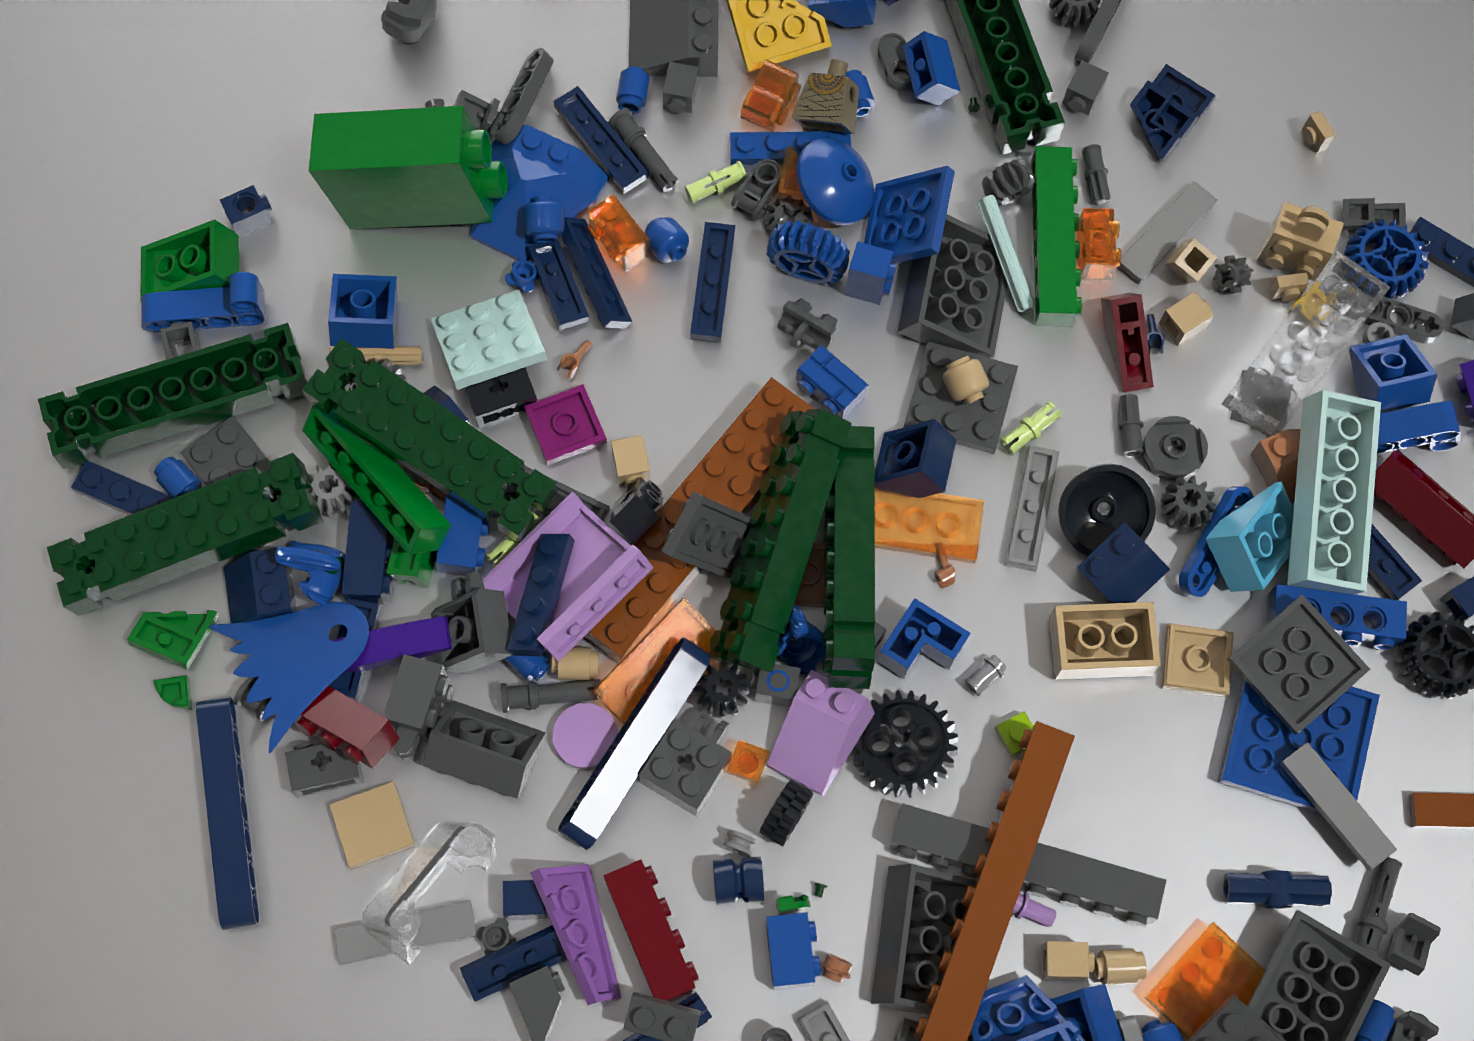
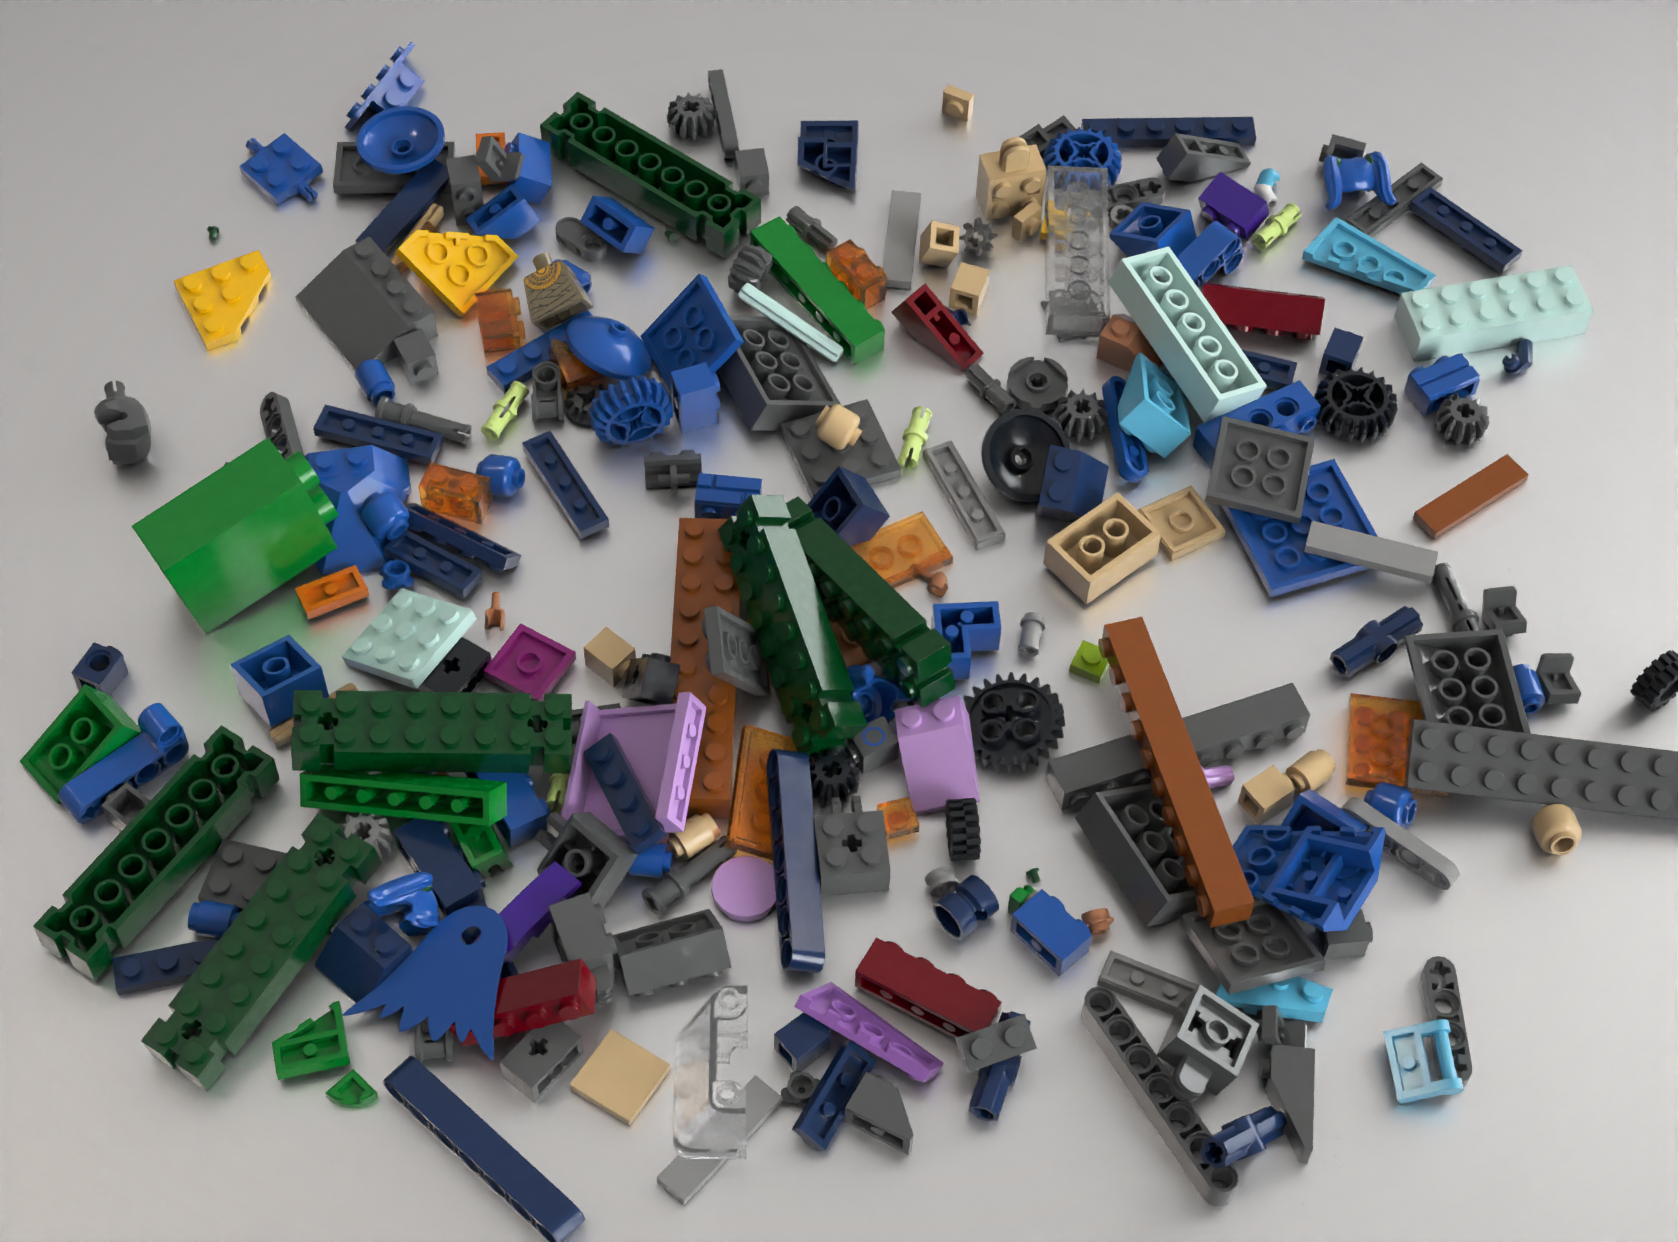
camera: 35 degrees left, 15 degrees down
none -> orange plate [295,565,369,620]

